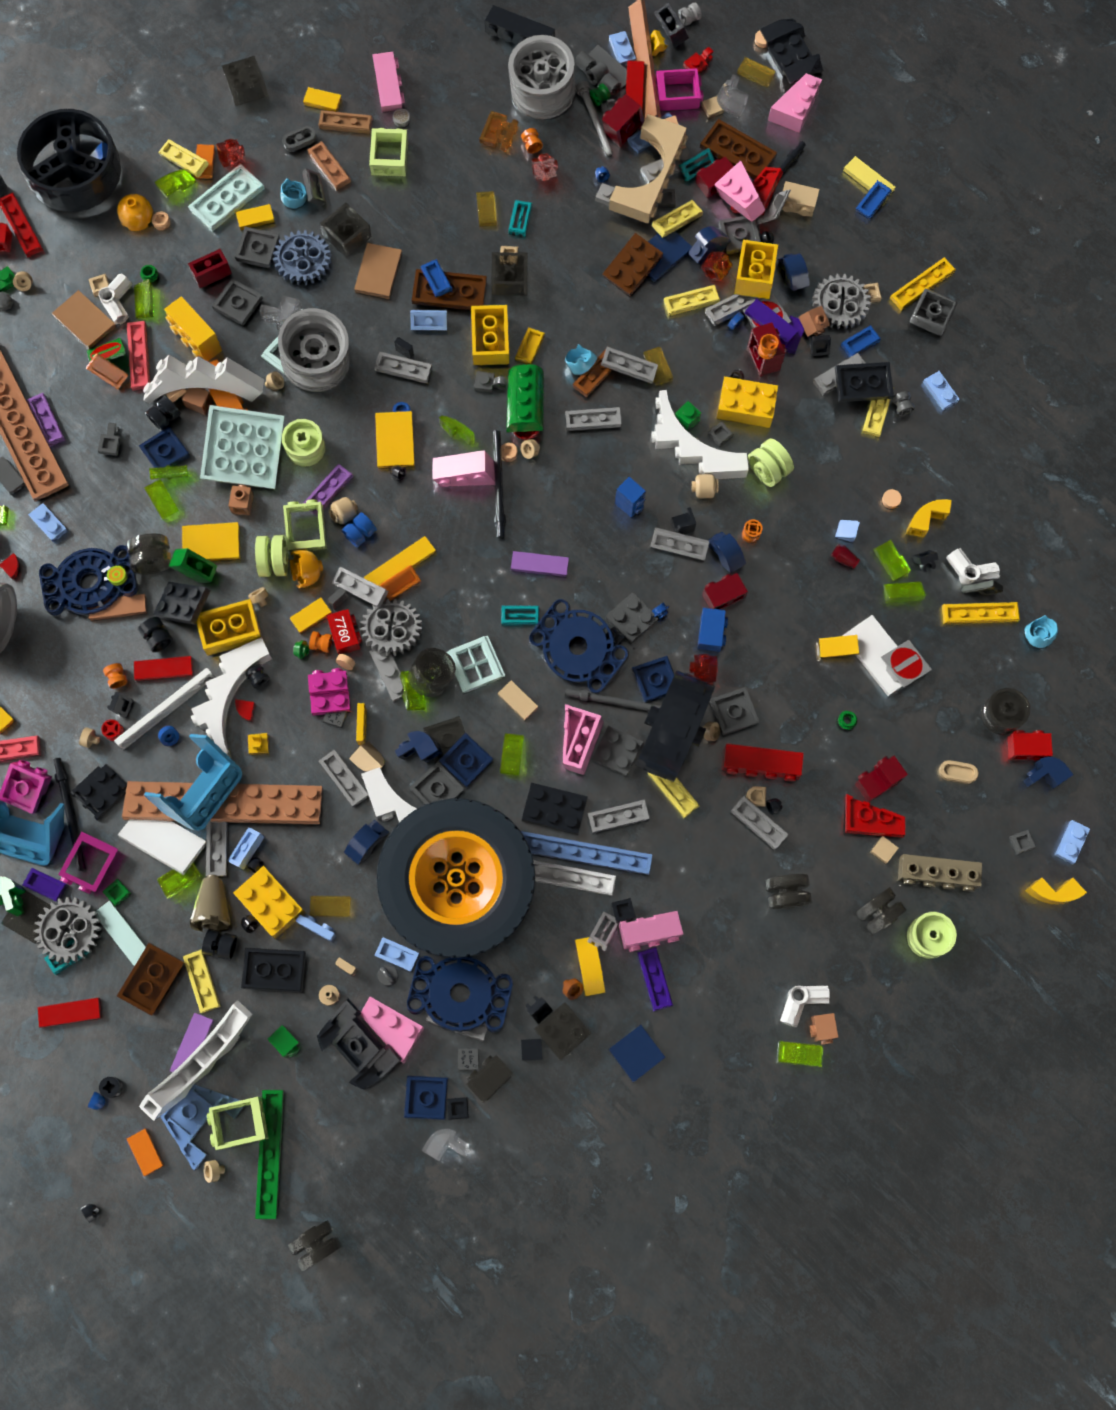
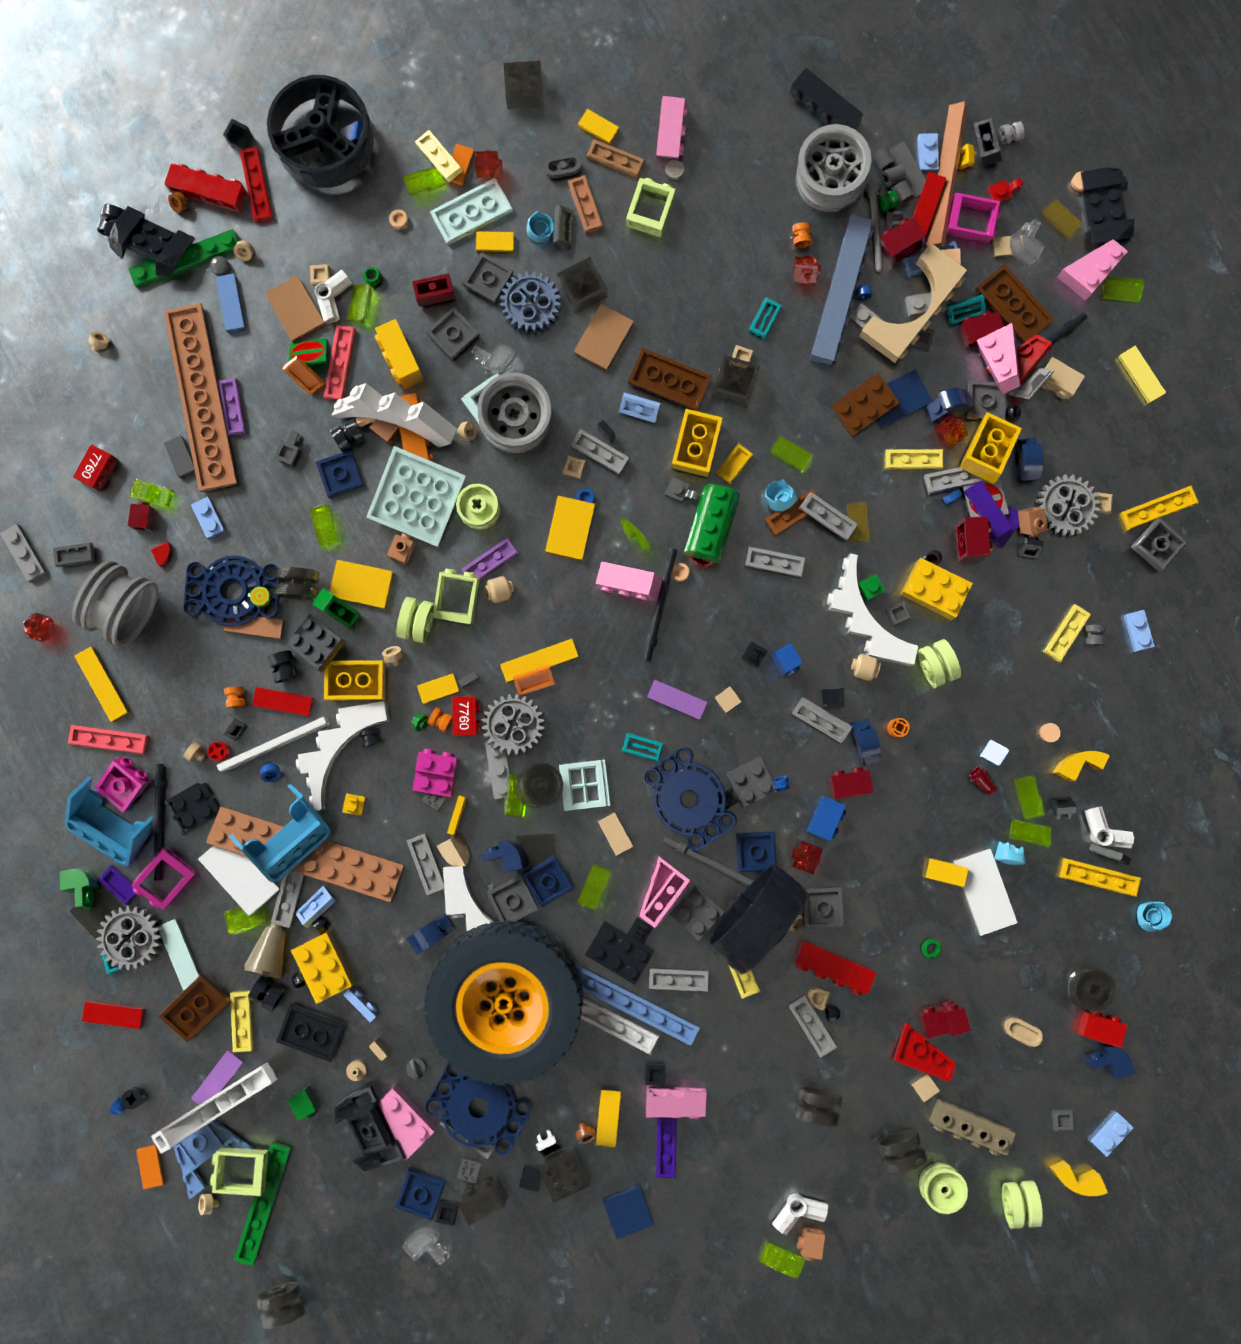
camera: 20 degrees right, 10 degrees up
black hinge [81,1204,99,1223] -> none
green tile [102,878,132,907] -> none
light orange cylinder [117,194,154,231] -> none
clear neon green pin [149,465,188,480] -> none
red tile [235,699,255,722] -> none
light orange cylinder [290,550,323,588] -> none
clear yellow tile [310,896,351,917] -> none
light grey plate [332,567,389,608] -> none
light nougat tile [335,654,356,670] -> none
blue wheel [341,512,377,548] -> none
light blue plate [374,937,419,972] -> none
black hinge [390,465,406,481] -> none
blue tile [421,259,452,298] -> none
clear yellow tile [476,191,497,227] -> none
clear orange plate [479,111,519,152] -> none
tan tile [521,439,540,459] -> none
light grey tile [587,911,620,951] -> none
light yellow tile [652,200,703,238] -> none
orange wheel [758,334,779,359] -> none
light grey plate [813,353,865,396] -> none
black plate [835,362,894,402] -> none
blue tile [840,325,881,358] -> none
blue tile [856,180,892,220] -> none
piece [881,640,932,688] -> none
none -> medium blue tile [216,273,246,333]
none -> tan tile [563,455,586,480]
none -> black tile [627,917,654,944]
none -> tan tile [715,687,741,713]
none -> black tile [741,641,768,668]
none -> clear neon green tile [769,435,812,471]
none -> sand blue brick [810,214,874,366]
none -> medium azure hair [994,842,1026,866]
none -> yellowish green wheel [1002,1180,1042,1229]
none -> clear neon green slope [1102,276,1144,302]

